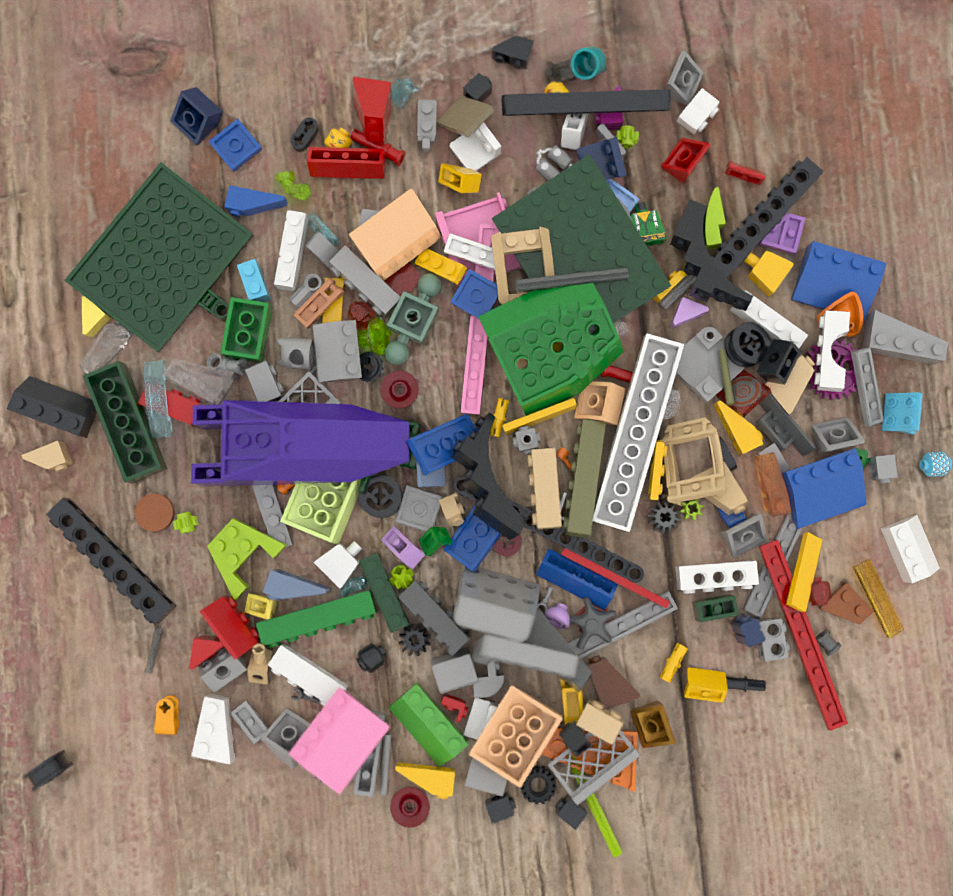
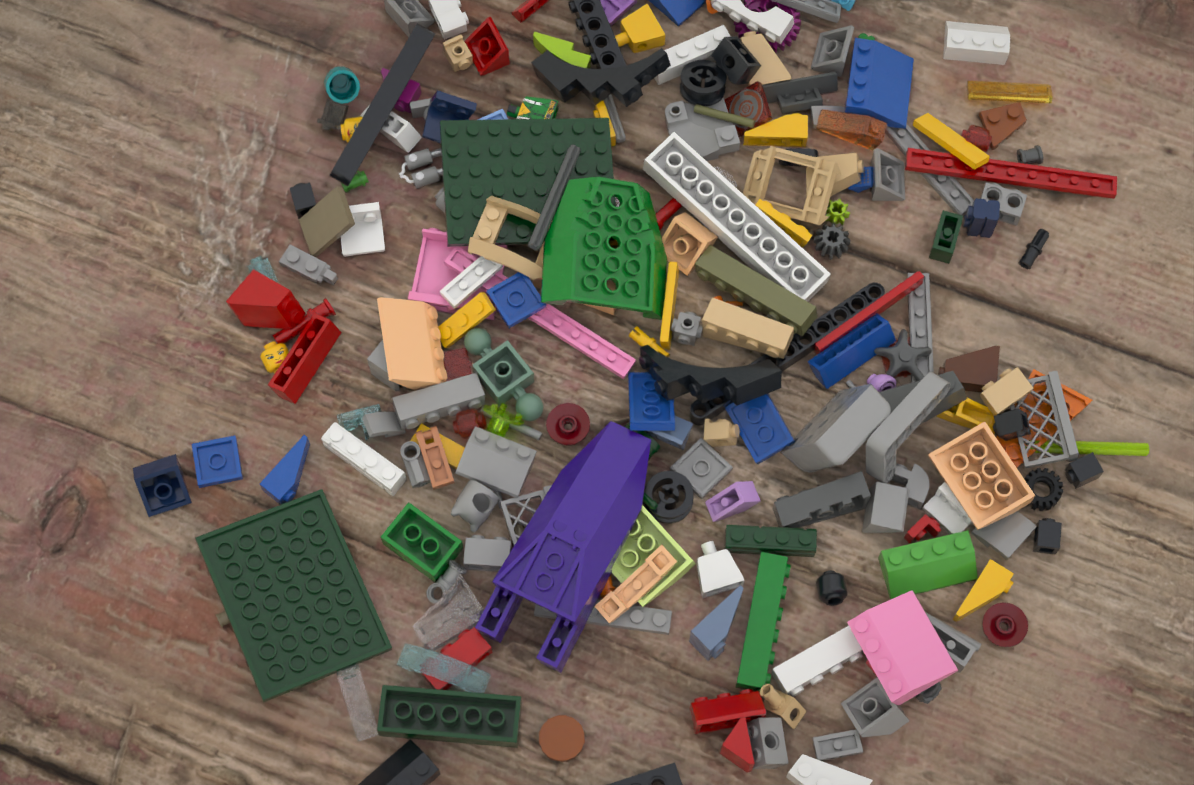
camera: 60 degrees left, 15 degrees down
light yellow slope [82,296,111,338] -> none
lime gear [173,512,199,534] -> none
dark green piece [197,288,229,322] -> none
lime wing [207,518,287,600] -> none
medium azure brick [237,259,271,302] -> none
light yellow slope [244,593,277,619] -> none
clear neon green arm [275,171,311,200] -> none
black beam [291,117,319,152] -> none
dark grey hand [291,688,319,703] -> none
clear light blue arm [339,576,367,597] -> none
black gear [359,351,384,382] -> none
lime gear [389,565,414,589] -> none
black gear [398,623,431,656] -> none
green bracket [419,527,452,556] -> none
yellow slope [438,163,482,193] -> none
black slope [491,35,534,69] -> none
dark red gear [493,534,522,556] -> none
lime gear [616,126,639,149] -> none
pearl gold slope [630,701,676,748] -> none
yellow pin [659,643,688,683] -> none
lavender slope [670,297,709,329] -> none
white brick [675,560,759,594] -> none
yellow panel [684,667,728,703] -> none
light grey brick [869,454,898,483] -> none
none -> bright green pin [341,170,369,193]
none -> tan brick [443,34,473,72]
none -> light nougat slope [594,545,677,623]

